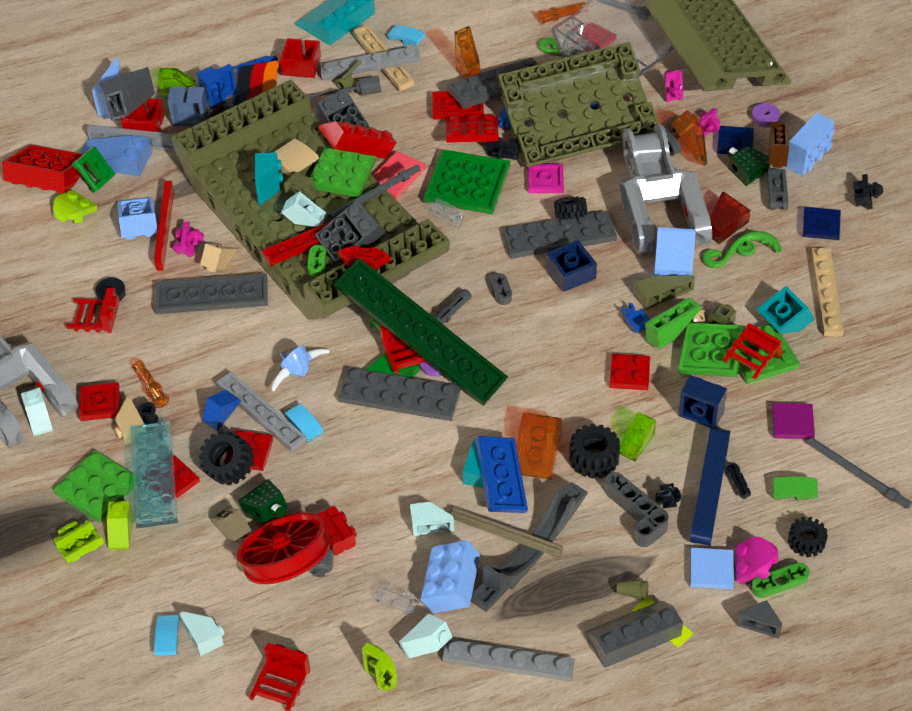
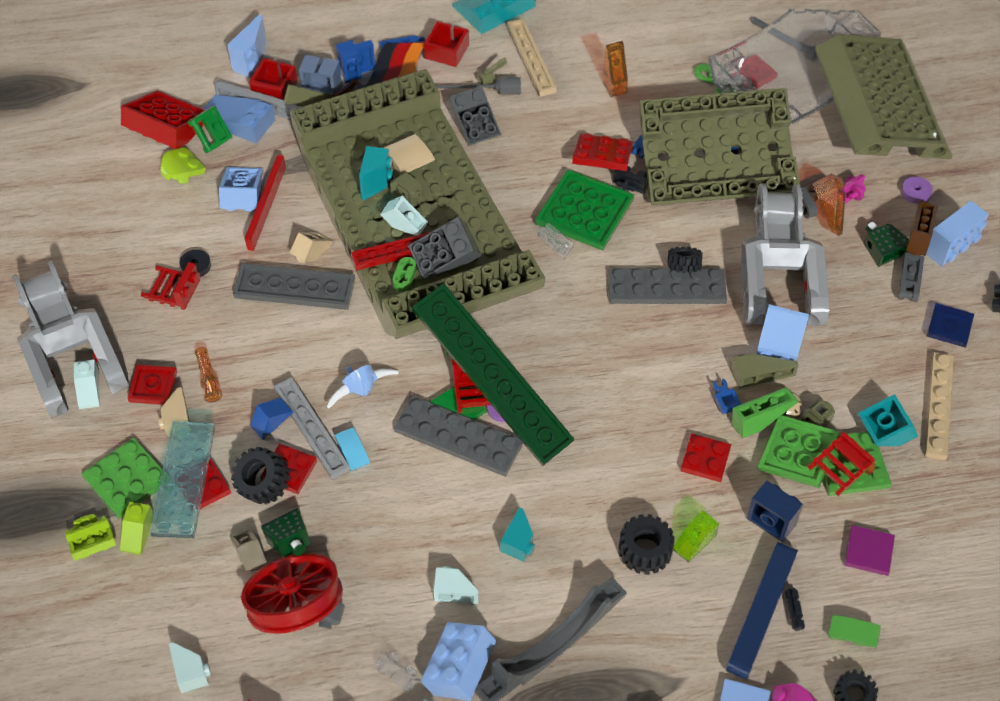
camera: 10 degrees right, 5 degrees up
dark grey slope [99,67,155,121] -> none
black bush [138,402,159,428] -> none
medium azure slope [154,615,180,656] -> none
clear neon green slope [158,68,196,95] -> none
dark pink hips [174,221,204,257] -> none
bright green plate [310,147,376,197] -> none
red brick [316,506,357,556] -> none
red slope [318,121,397,159] -> none
light grey plate [320,45,421,80] -> none
dark grey bar [329,164,420,220] -> none
red tile [338,246,391,269] -> none
coral tile [373,151,426,199] -> none
medium azure slope [387,25,425,45] -> none
red plate [432,91,484,120] -> none
dark grey pin [434,289,472,324] -> none
dark grey plate [446,57,539,109] -> none
dark tan axle [450,507,563,557] -> none
blue tile [475,436,528,513] -> none
dark grey beam [490,273,512,305] -> none
clear orange slope [516,412,562,480] -> none
dark pink tile [528,164,564,194] -> none
clear orange pin [537,2,587,25] -> none
dark blue brick [546,240,597,292] -> none
dark grey beam [605,472,669,547] -> none
black gear [655,483,681,509] -> none
dark pink hips [664,69,684,102] -> none
bright green plant [703,229,782,268] -> none
clear red slope [710,191,751,244] -> none
clear blue tile [717,126,754,154] -> none
dark grey bar [807,437,912,509] -> none
none -> olive slope [284,84,333,107]

